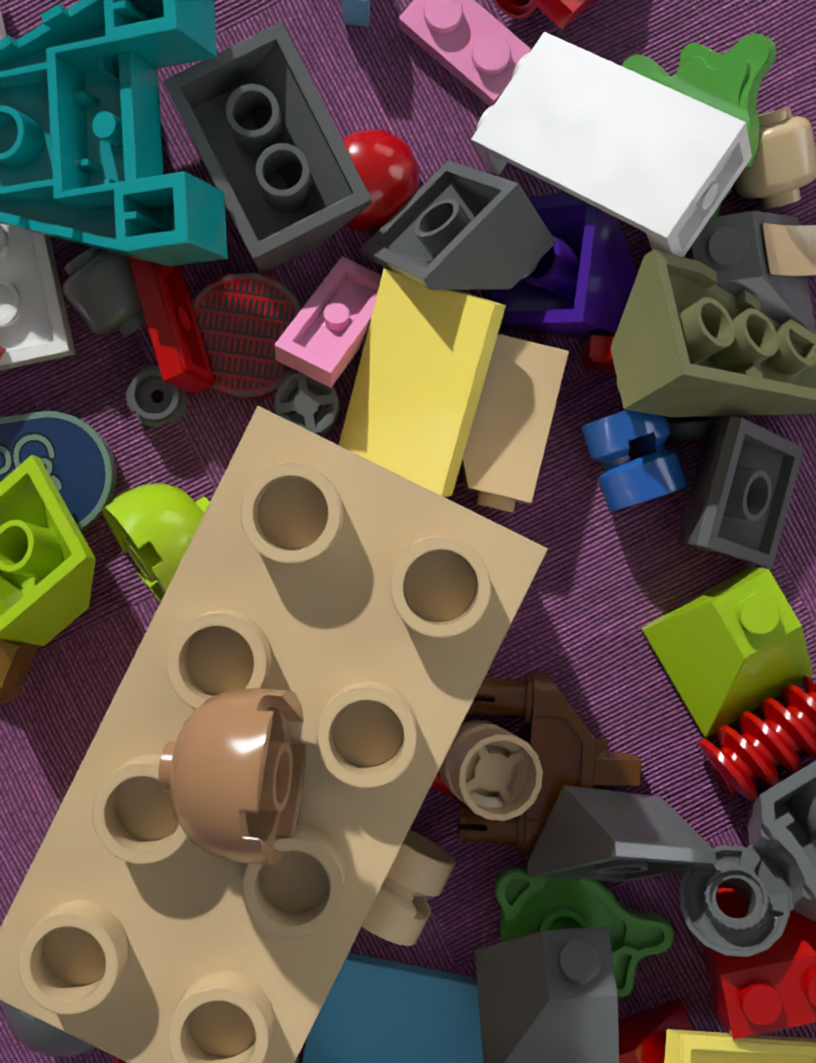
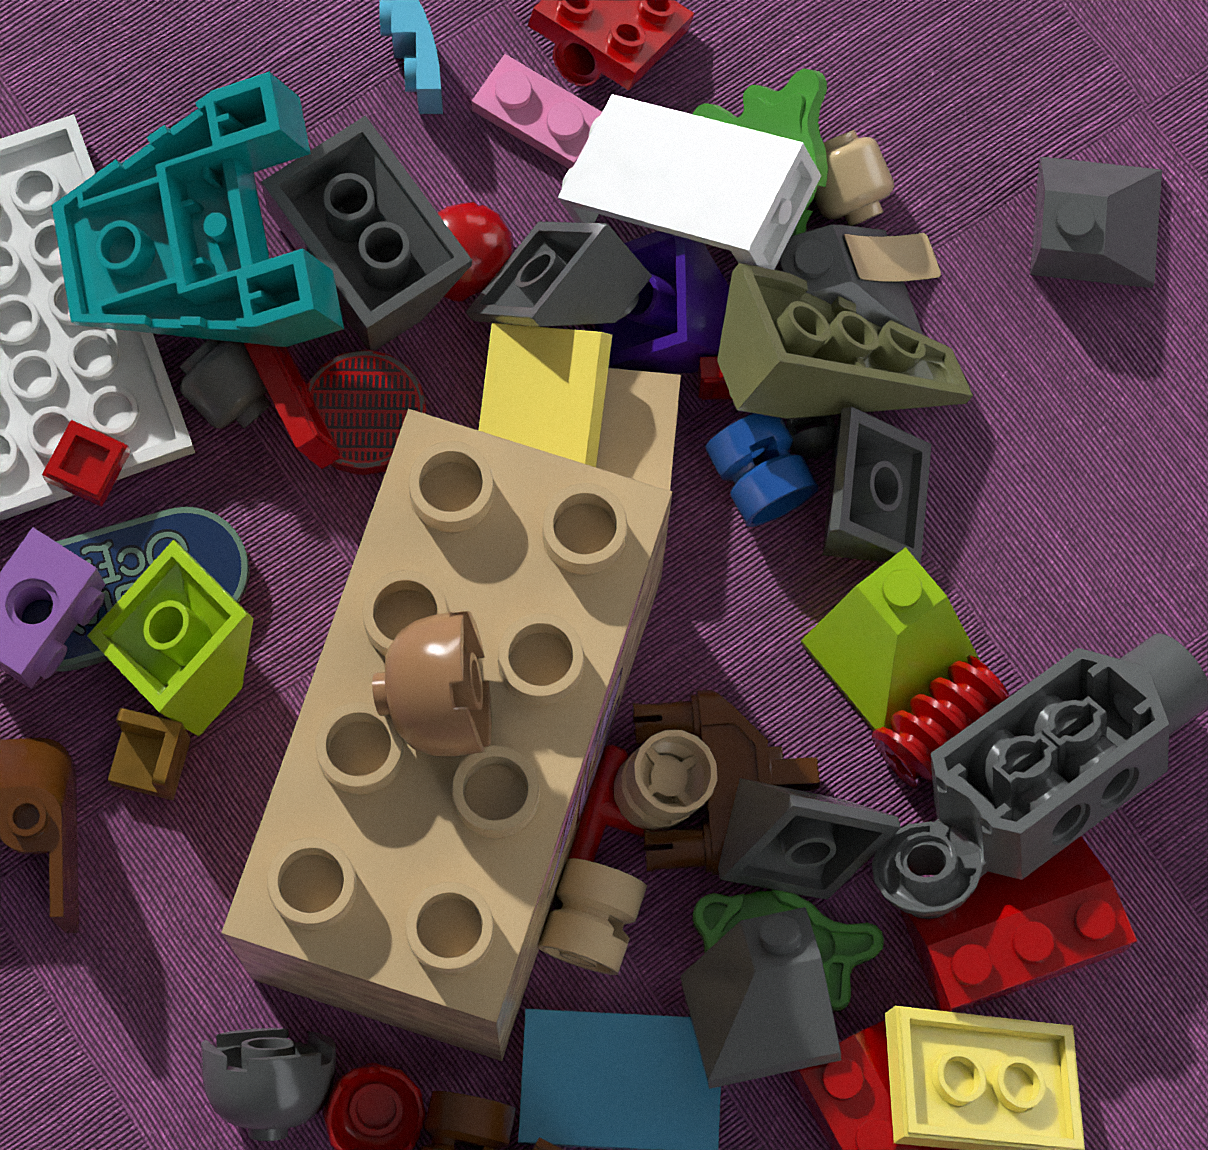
camera: 10 degrees left, 15 degrees down
lime cylinder [102,483,210,603] -> none
dark grey plate [126,365,188,428] -> none
bright pink plate [274,256,382,388] -> none

